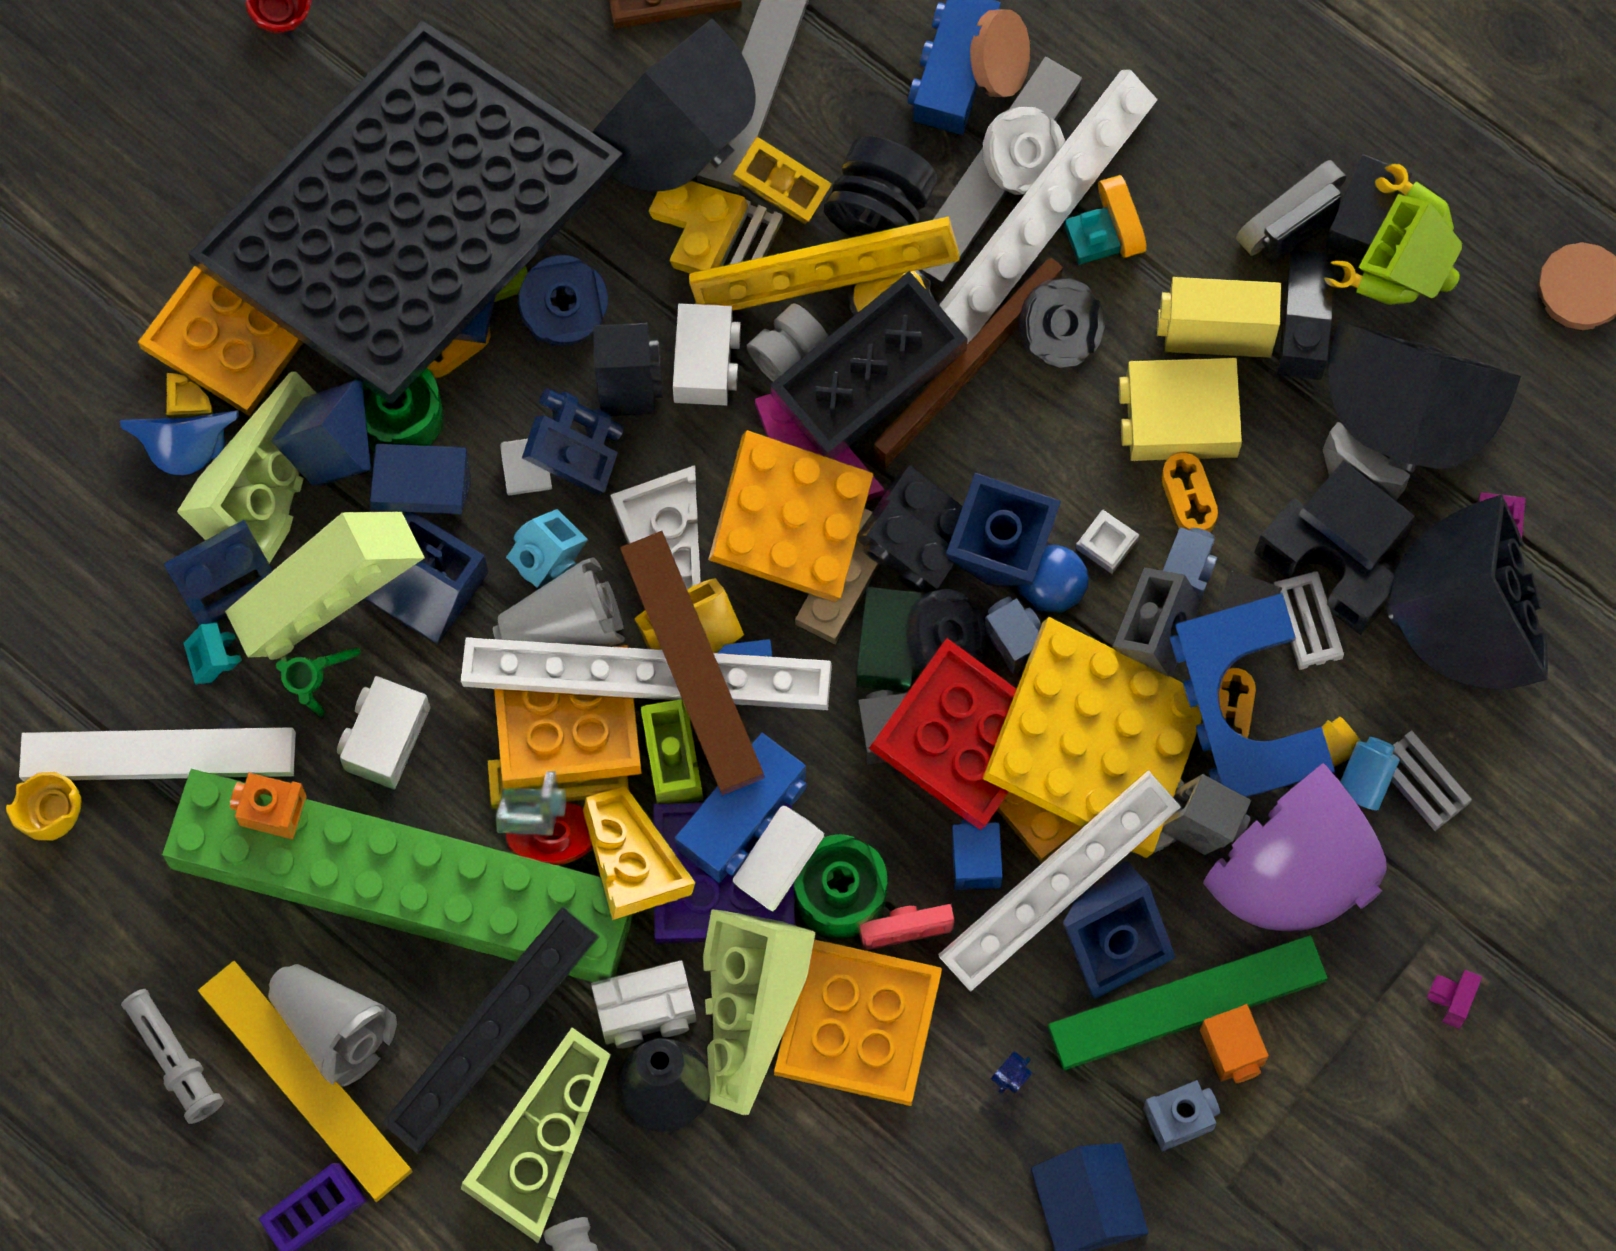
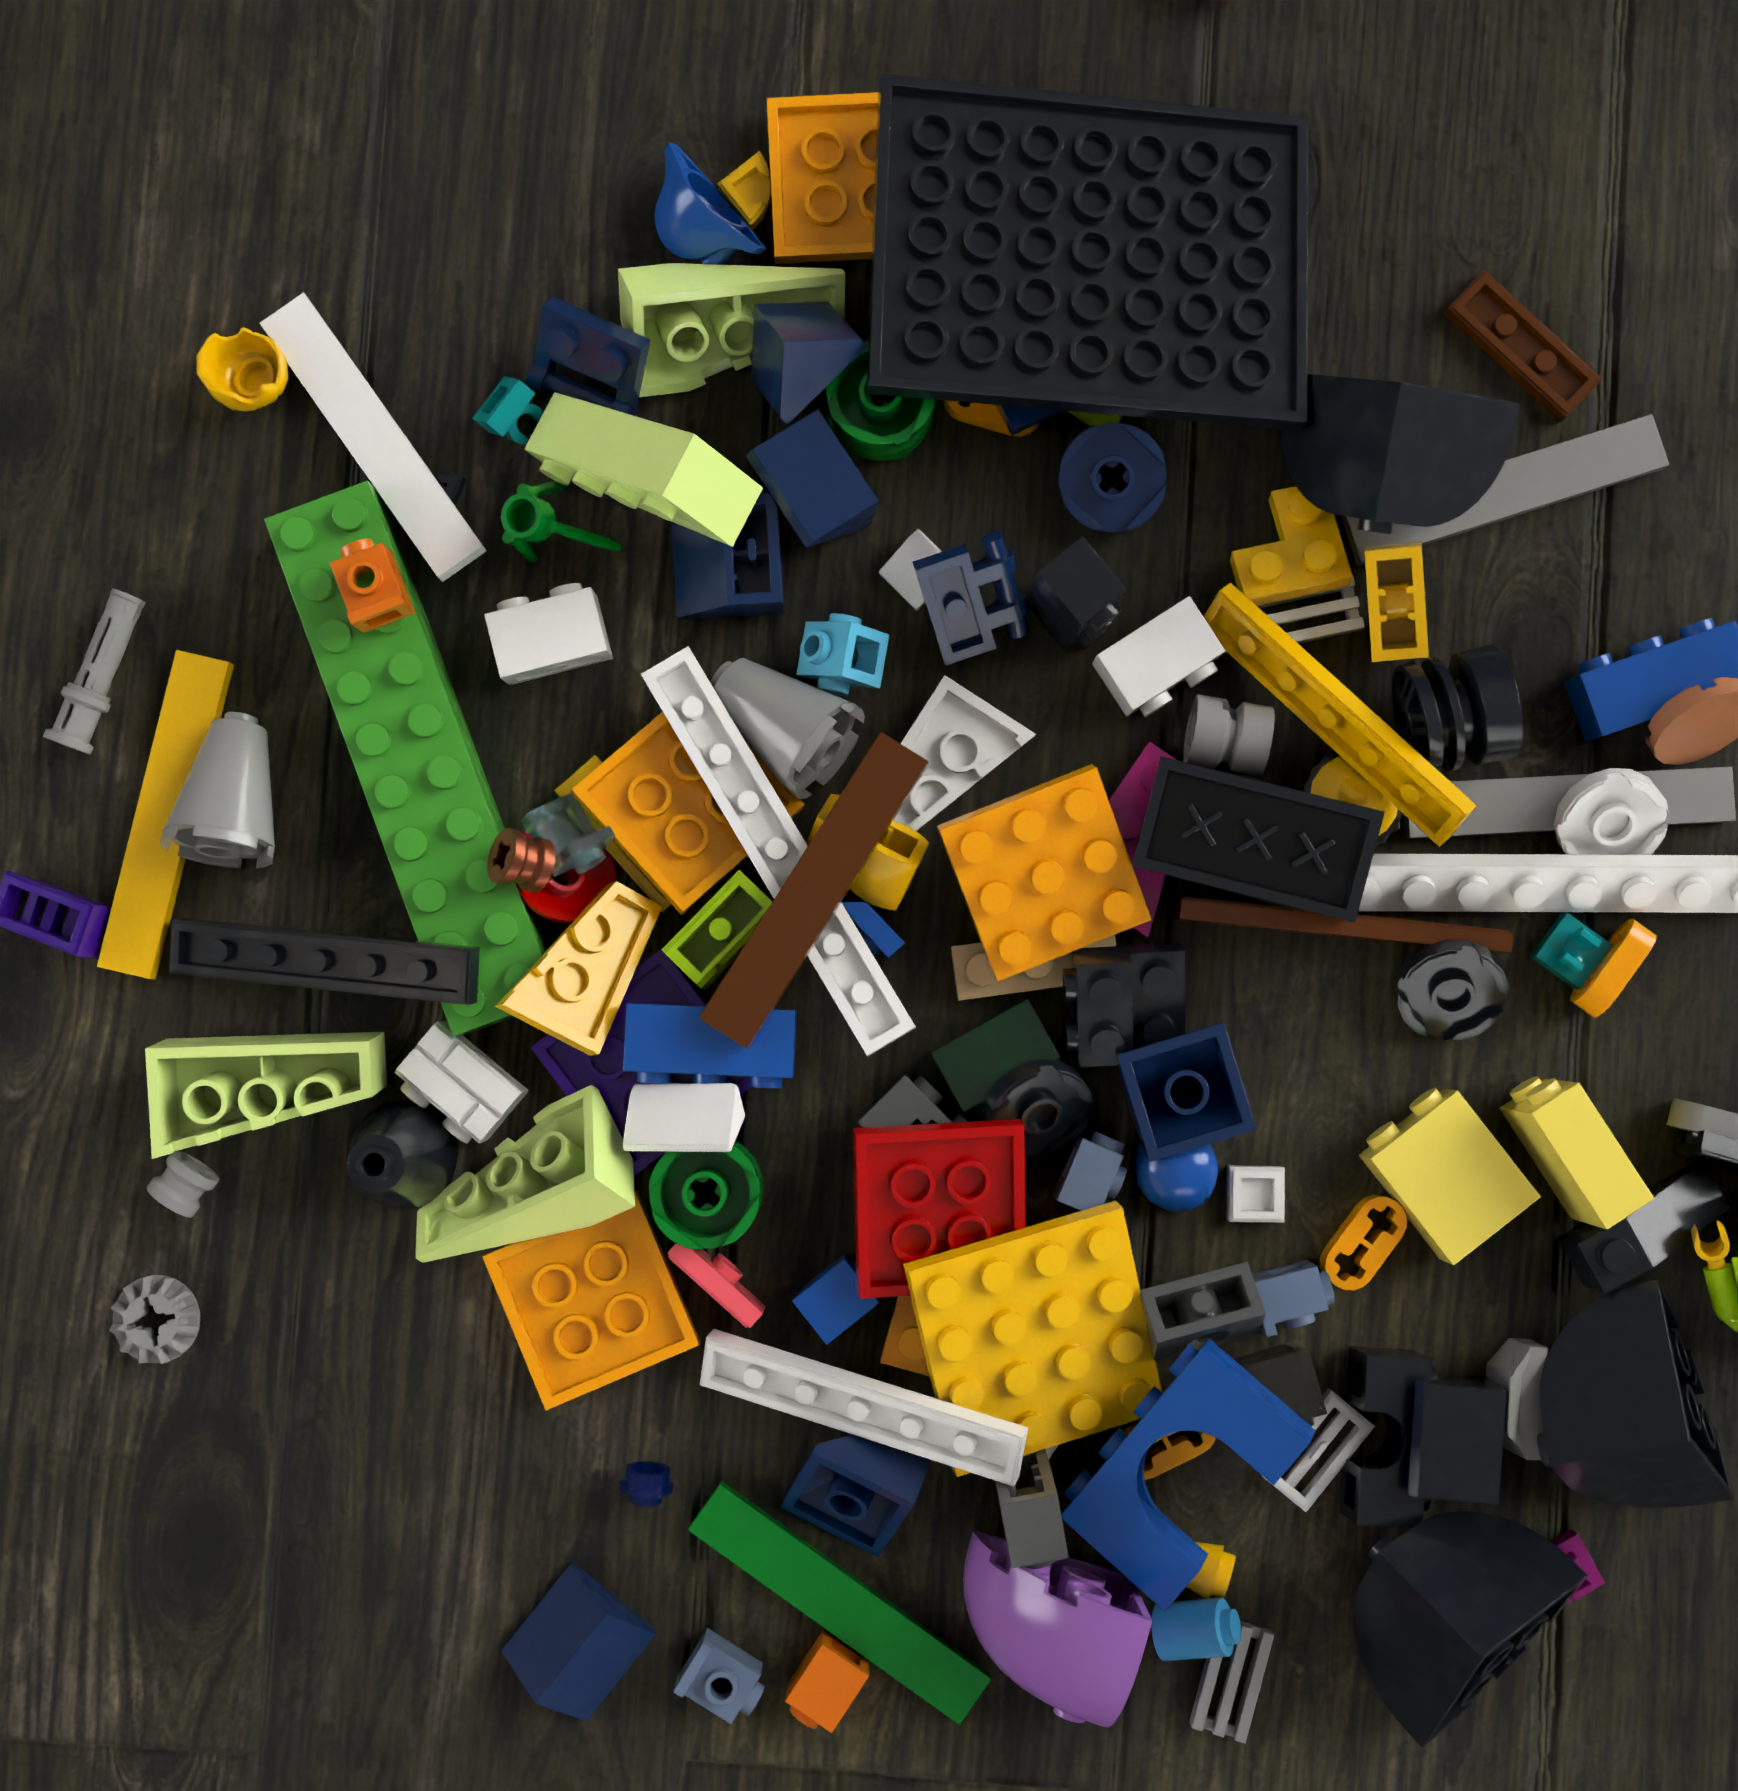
camera: 55 degrees right, 15 degrees up
none -> copper wheel [487,828,555,893]

